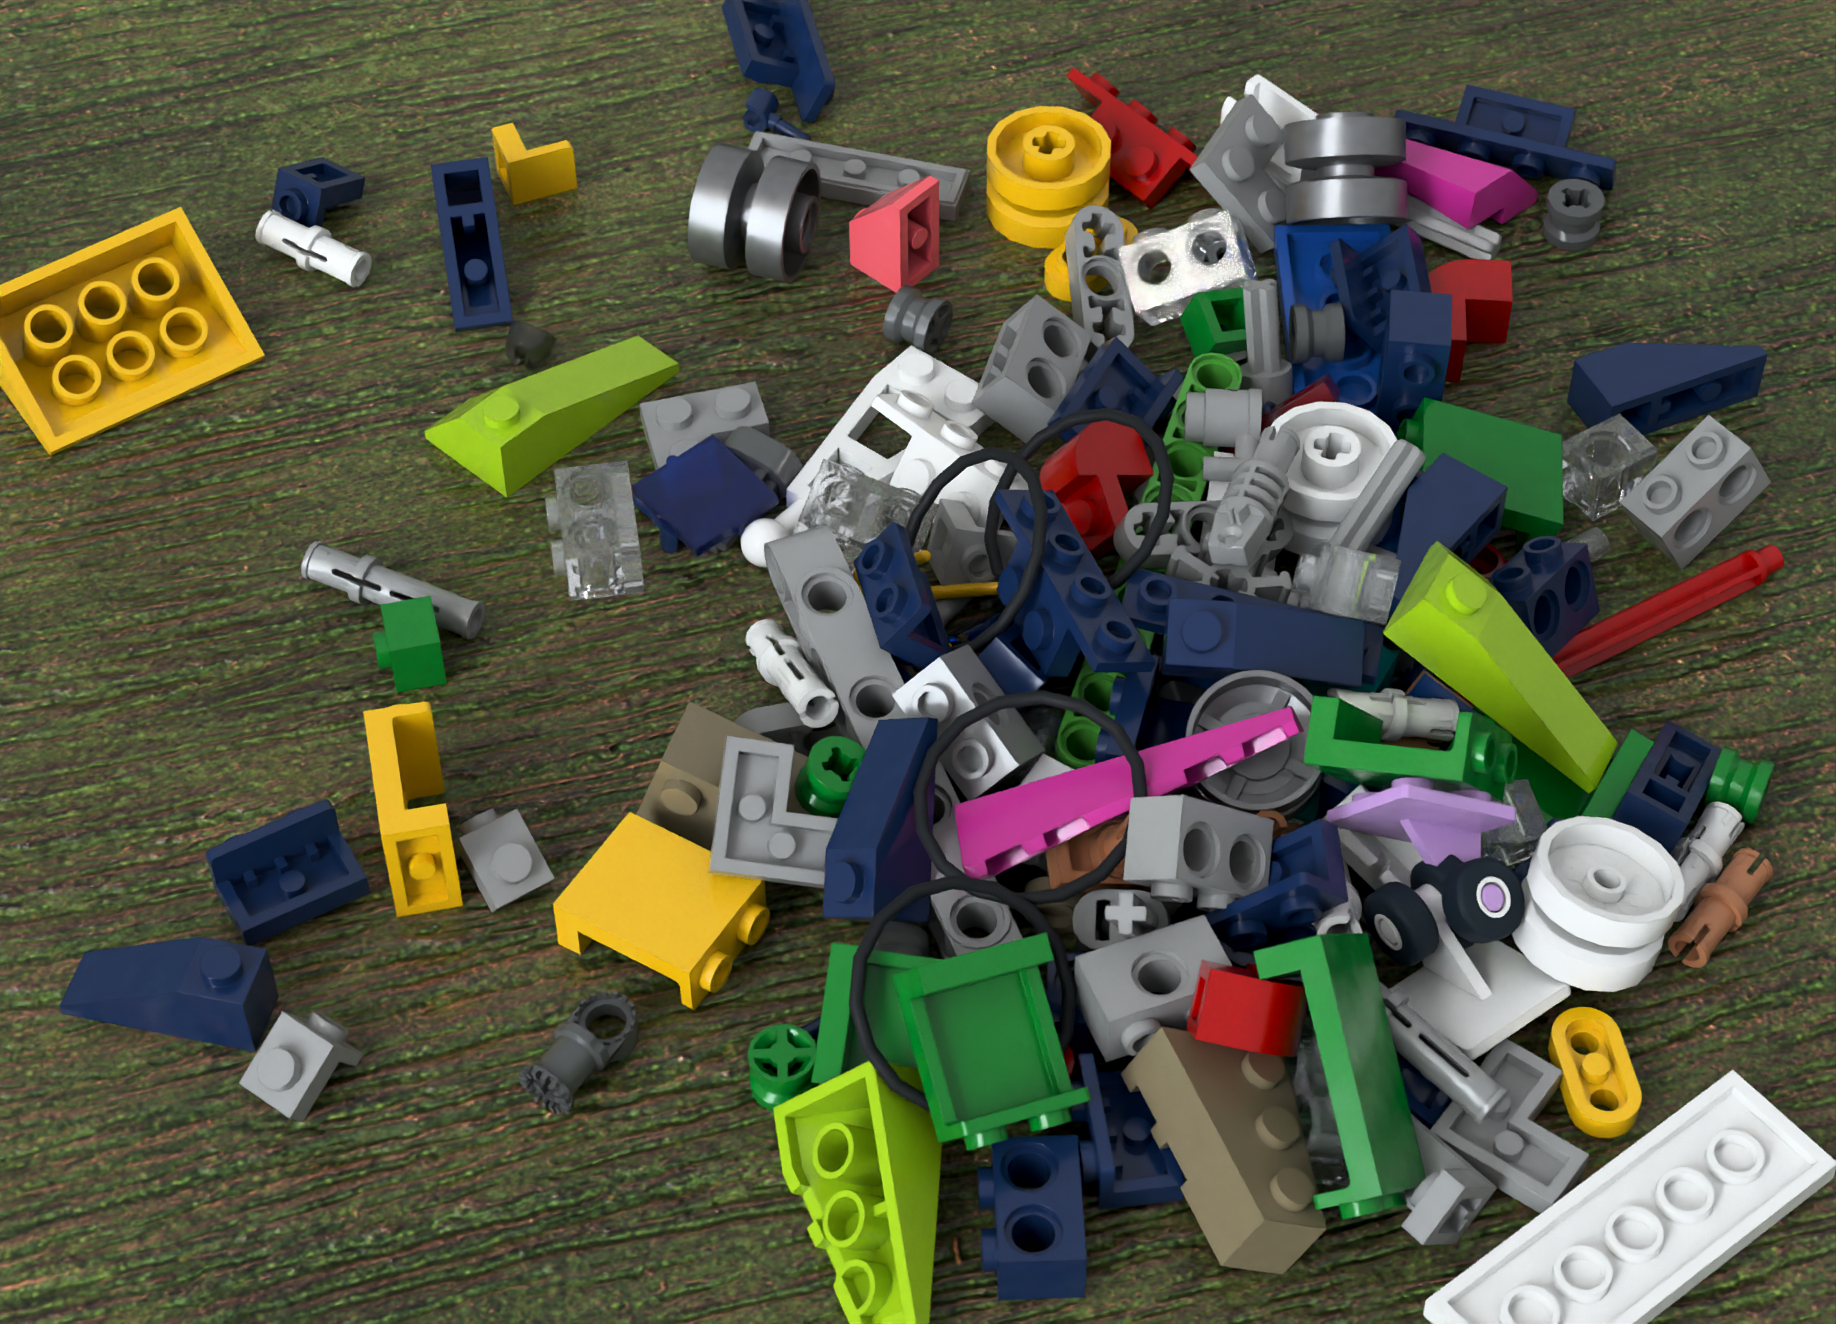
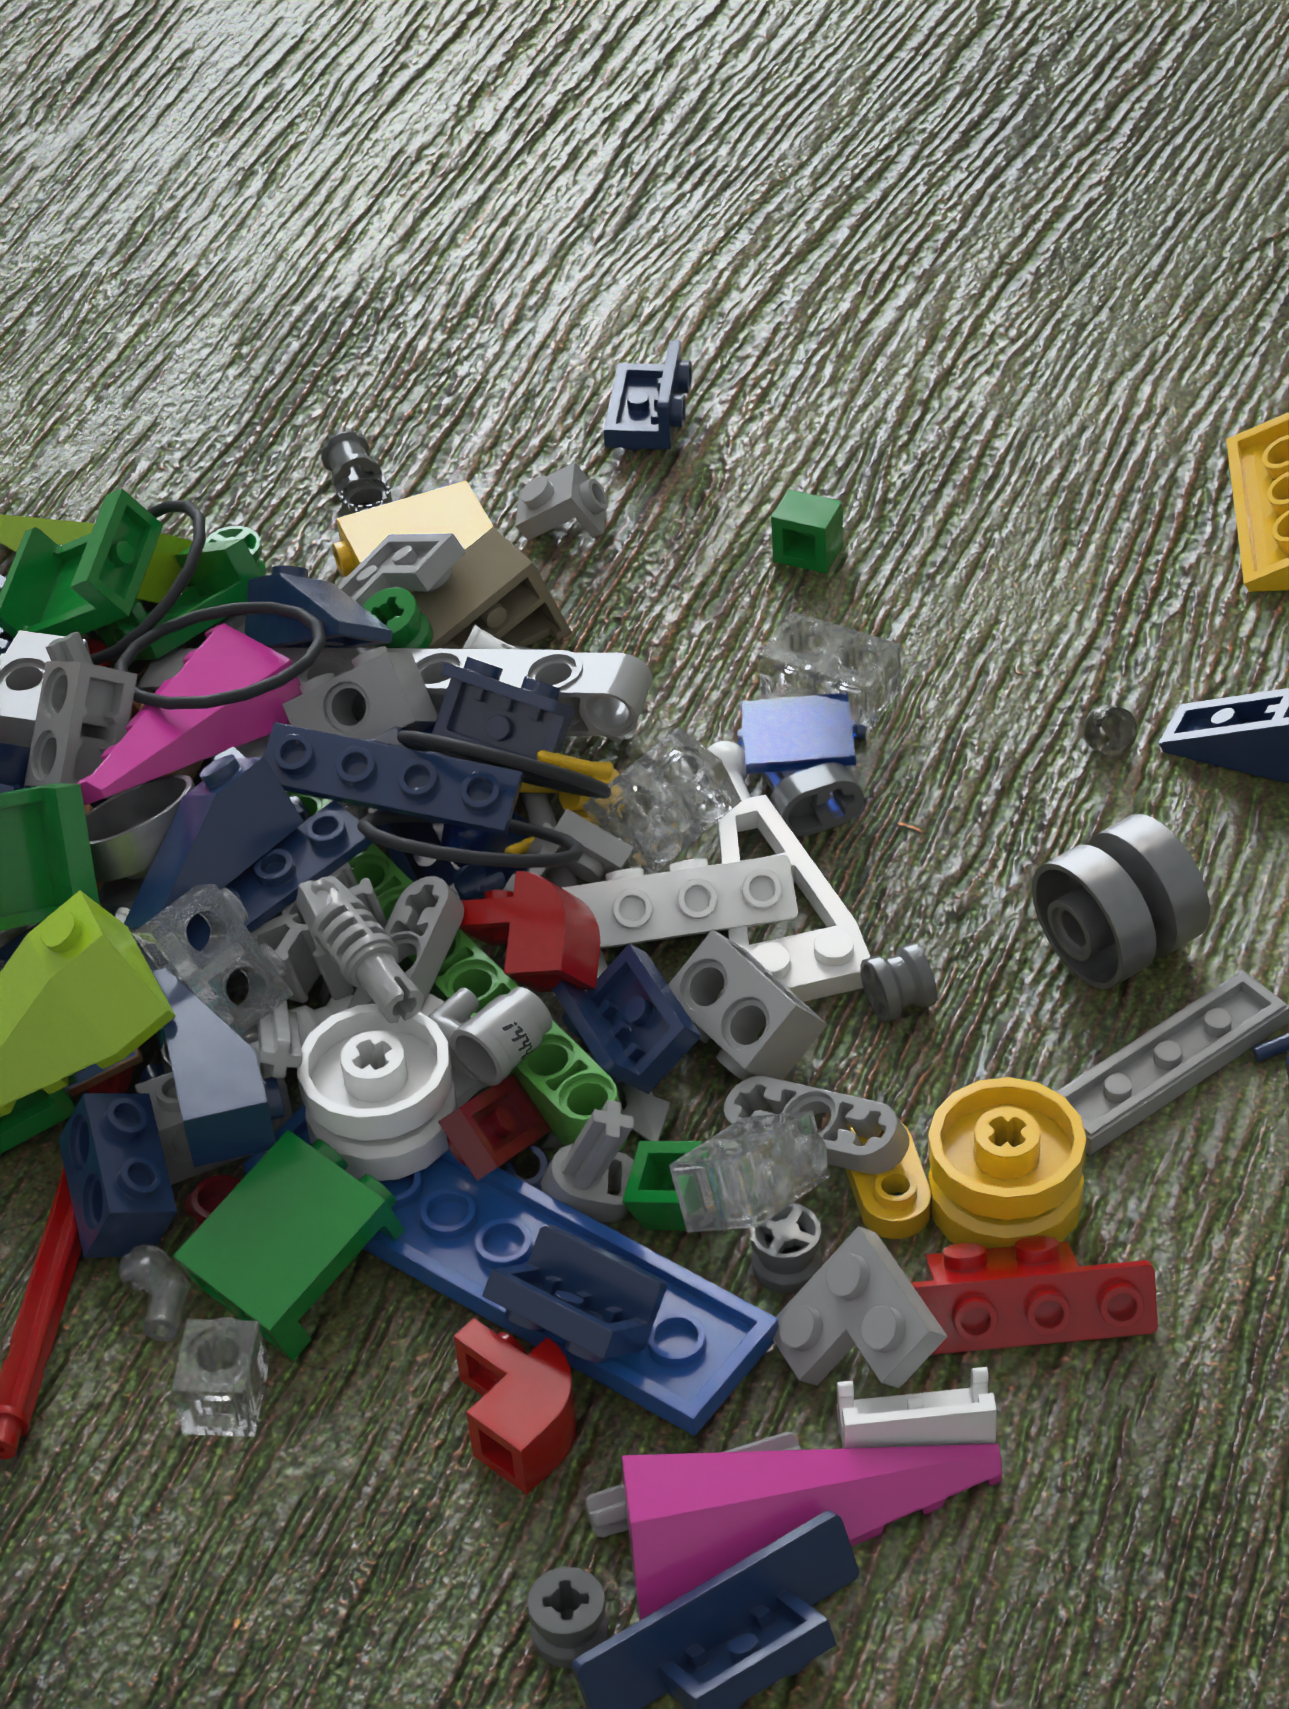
camera: 130 degrees right, 5 degrees down
dark blue slope [59,937,279,1052] -> none
light grey bracket [239,1011,363,1122] -> none
light grey pin [301,541,486,640] -> none
yellow panel [363,701,463,917] -> none
lime wedge [425,336,680,498] -> none
light grey plate [639,382,770,504] -> none
coral slope [849,175,939,293] -> none
flat silver wheel [1284,112,1408,225] -> none
dark grey wheel [1289,303,1345,364] -> none
dark blue brick [1376,290,1452,430] -> none
dark blue slope [1567,342,1768,449] -> none
light grey brick [1619,415,1771,570] -> none

